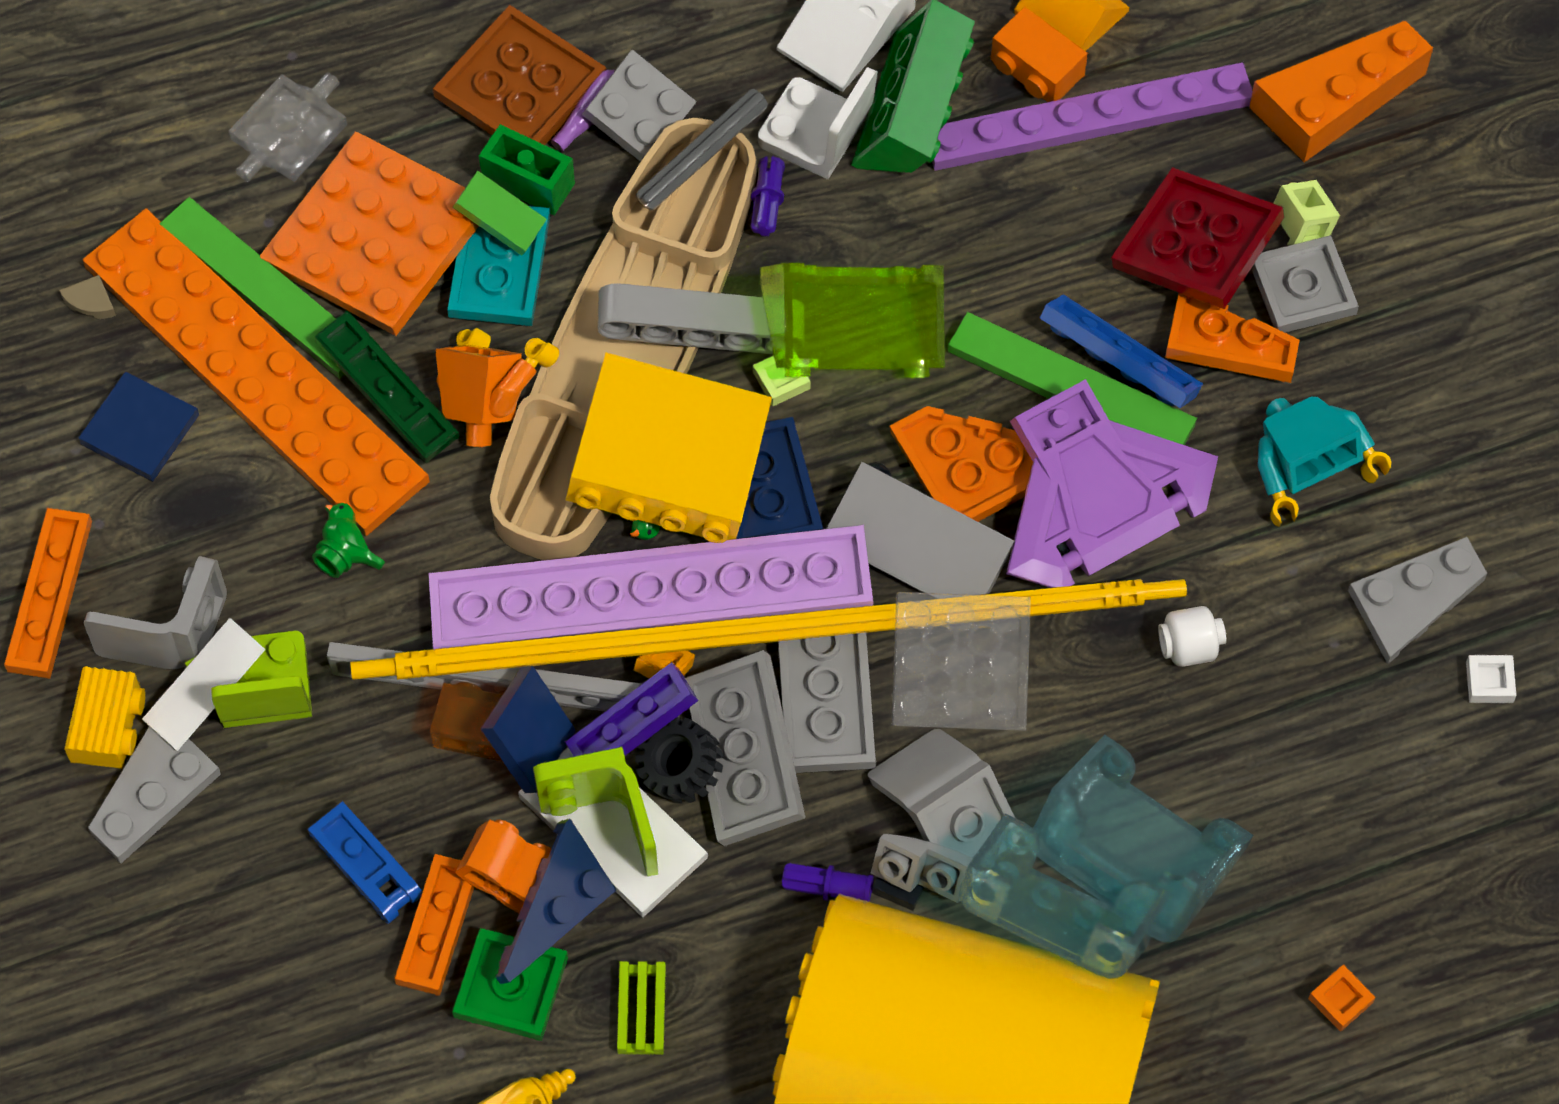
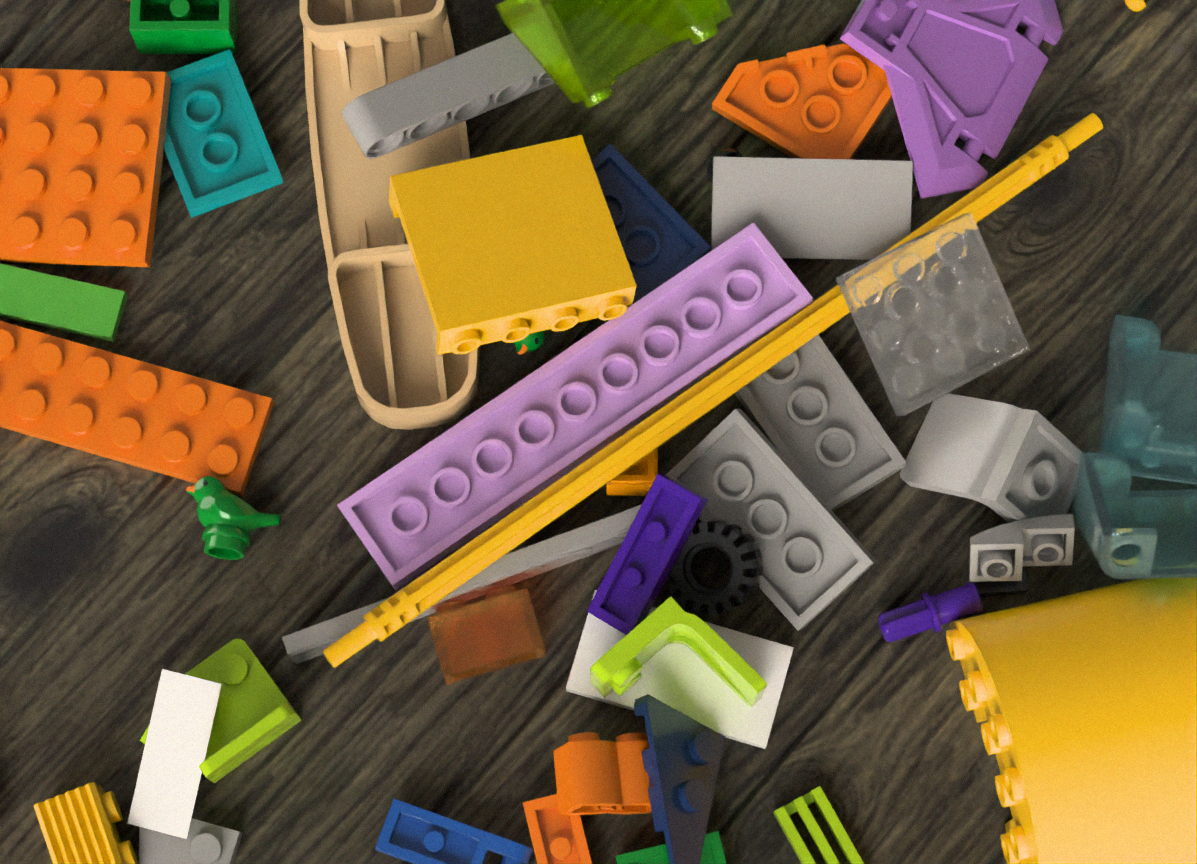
camera: 30 degrees left, 10 degrees up
light grey piece [83,556,227,669] -> none
dark green plate [315,311,459,463] -> none
orange torso [436,328,559,447] -> none
bright green tile [453,171,547,256] -> none
dark blue tile [481,666,576,794] -> none
yellowish green plate [753,348,811,406] -> none
white head [1158,606,1226,667] -> none

